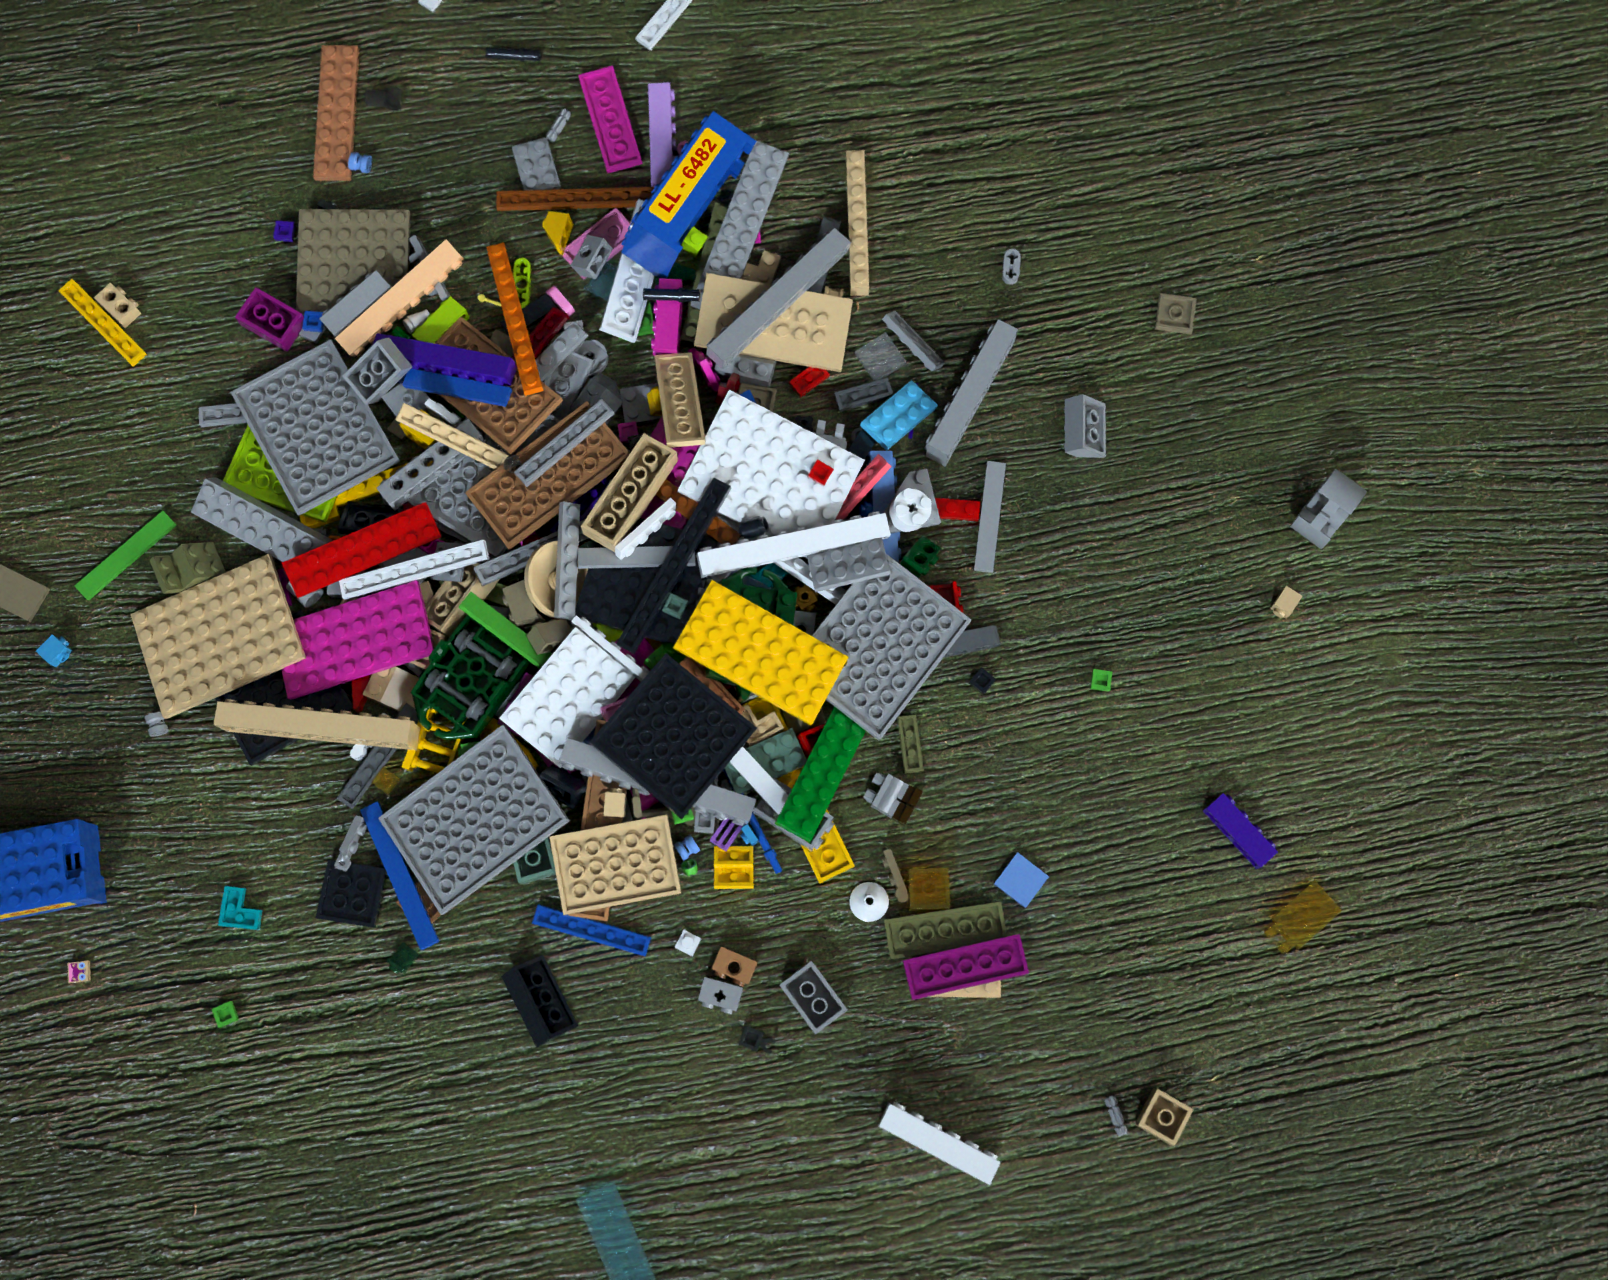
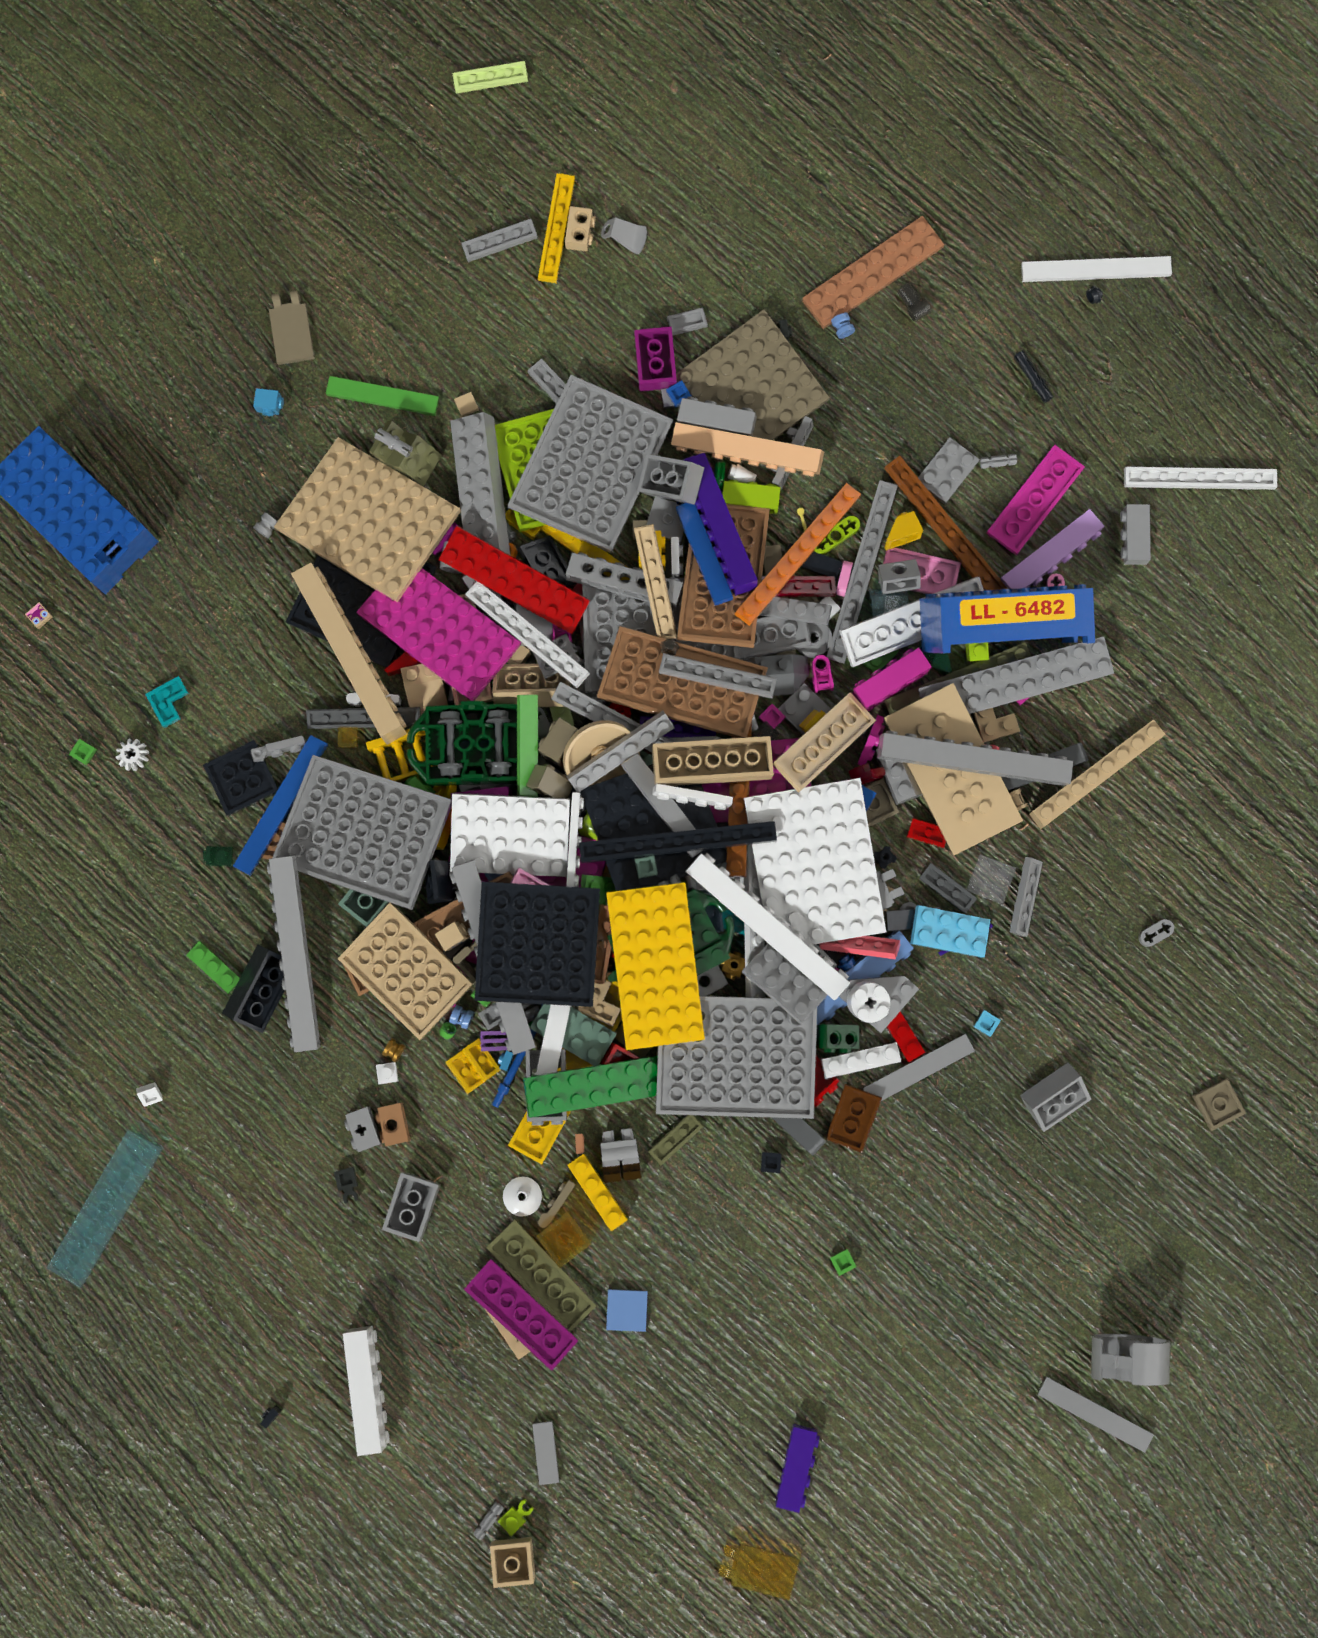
camera: 60 degrees right, 5 degrees up
dark purple plate [273,221,296,242] -> none
blue tile [532,904,652,957] -> none
black pin [643,288,700,303] -> none
black brick [738,516,769,539] -> none
red plate [807,459,834,487] -> none
light grey brick [925,319,1018,467] -> none
tan brick [1270,586,1302,619] -> none
none -> white gear [116,739,149,771]
none -> white plate [136,1082,163,1107]
none -> bright green plate [186,941,240,994]
none -> black plate [260,1405,282,1429]
none -> light grey brick [267,855,321,1052]
none -> light grey pin [374,428,413,457]
none -> pearl gold wheel [382,1038,406,1063]
none -> tan tile [454,392,479,417]
none -> light grey plate [461,219,538,262]
none -> lime plate [497,1499,534,1536]
none -> light grey tile [532,1421,560,1485]
none -> yellow brick [567,1153,628,1231]
none -> nougat tile [575,1133,585,1154]
none -> light grey piece [601,217,647,254]
none -> light grey tile [667,308,708,336]
none -> dark pink piece [811,655,834,693]
none -> white plate [821,1042,901,1079]
none -> reddish brown tile [825,1084,882,1153]
none -> light grey plate [827,480,898,664]
none -> medium azure plate [973,1010,1001,1037]
none -> light grey tile [1037,1376,1154,1453]
none -> light grey brick [1120,504,1151,565]

